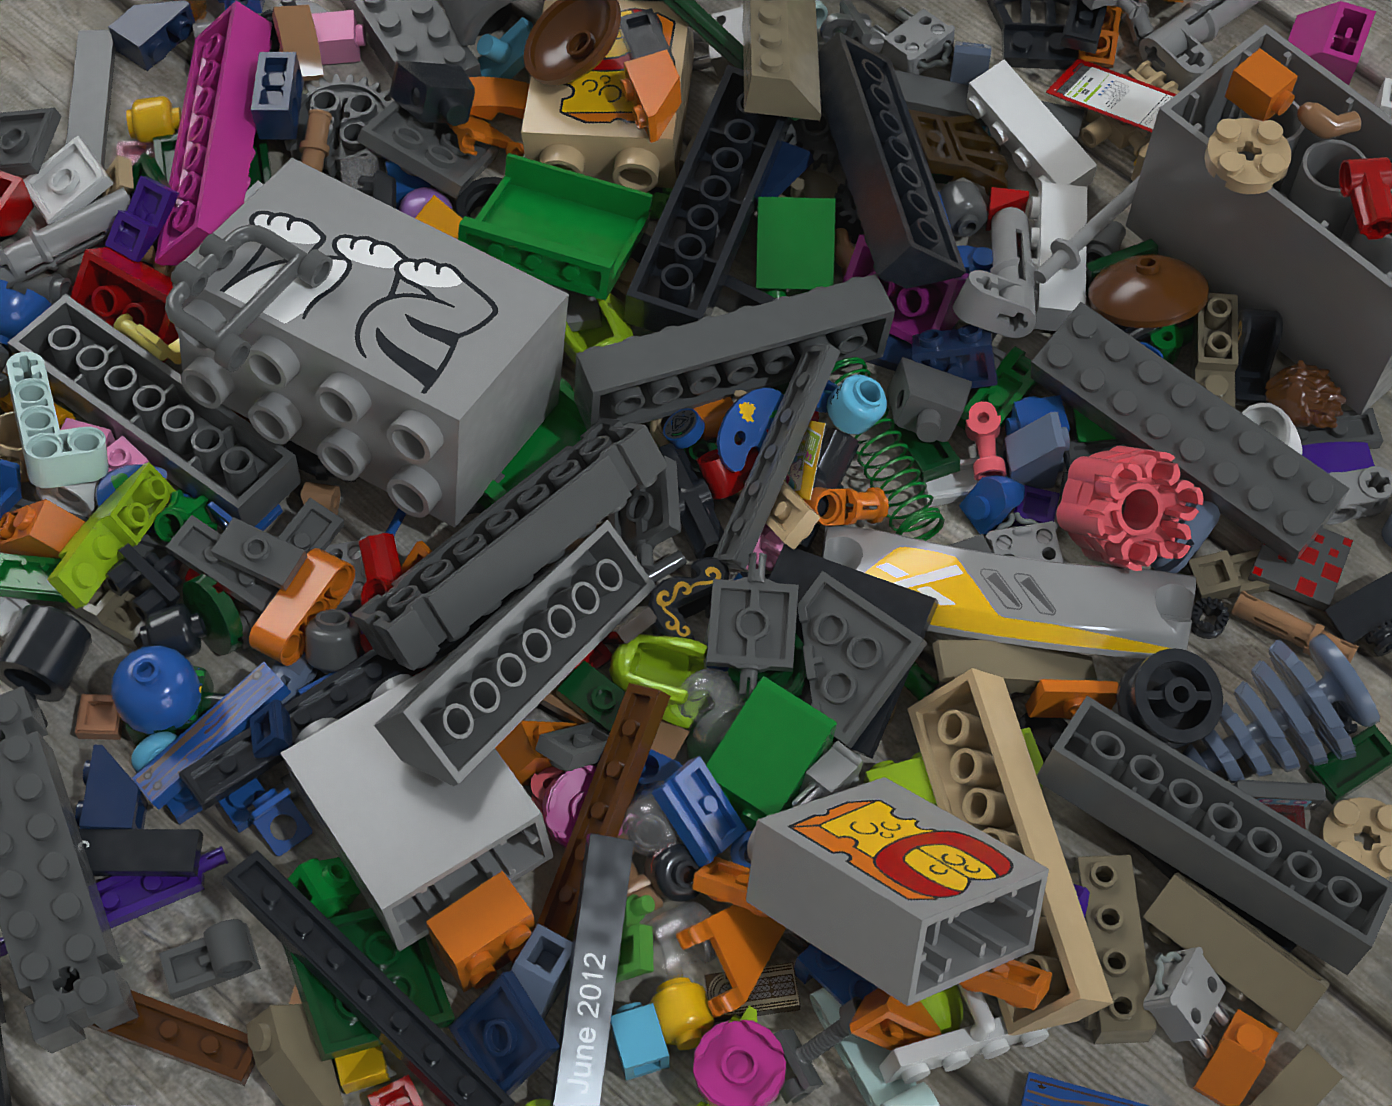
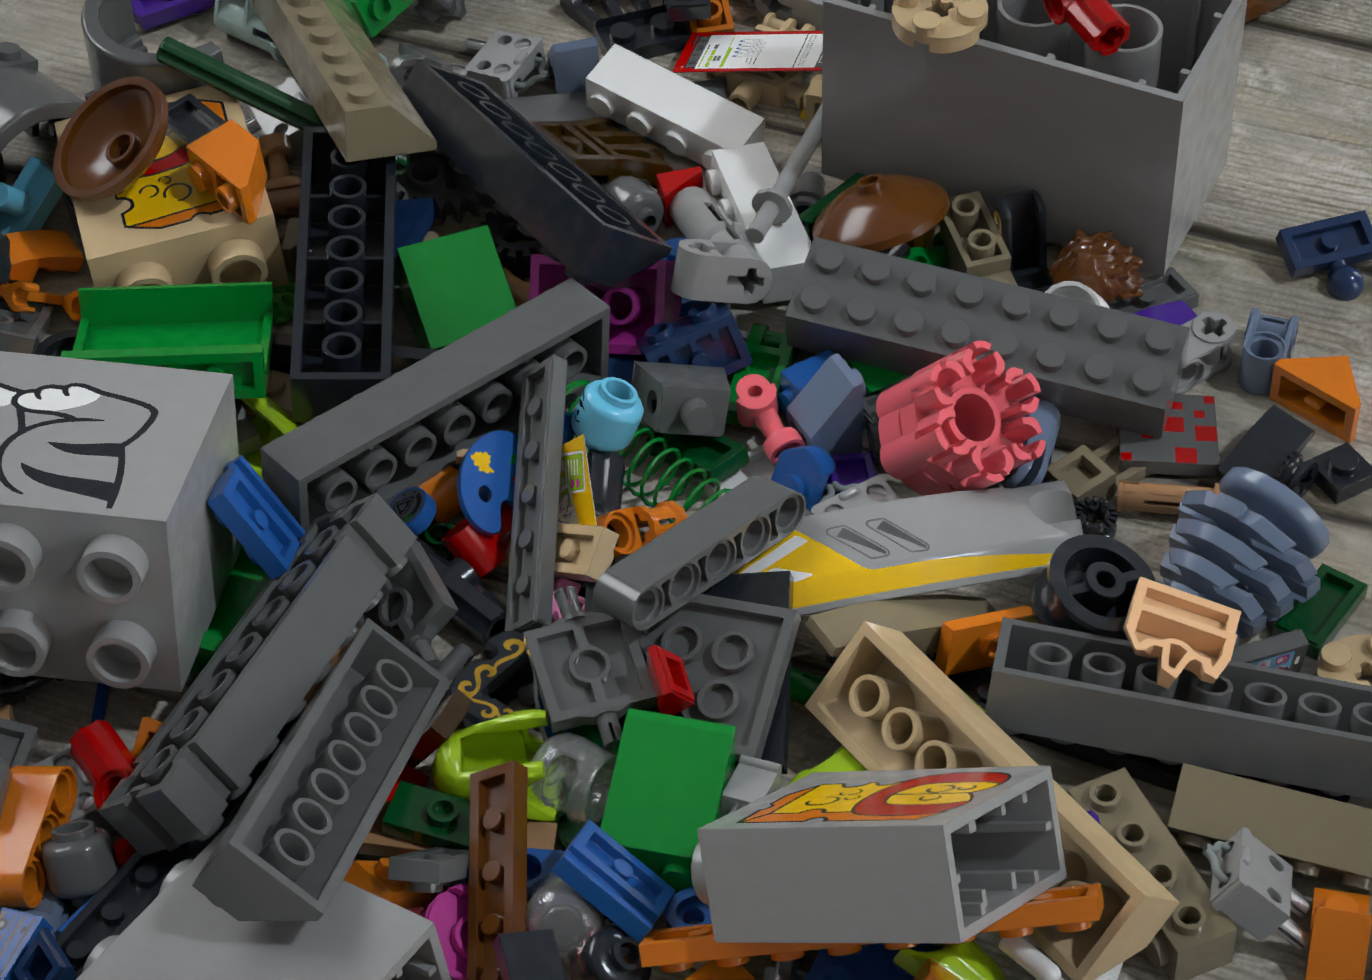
camera: 20 degrees left, 15 degrees down
none -> blue plate [207,455,305,580]
none -> medium nougat leg [258,133,301,218]
none -> dark grey beam [593,475,806,630]
none -> red slope [647,644,695,715]
none -> light nougat plate [1123,576,1242,690]

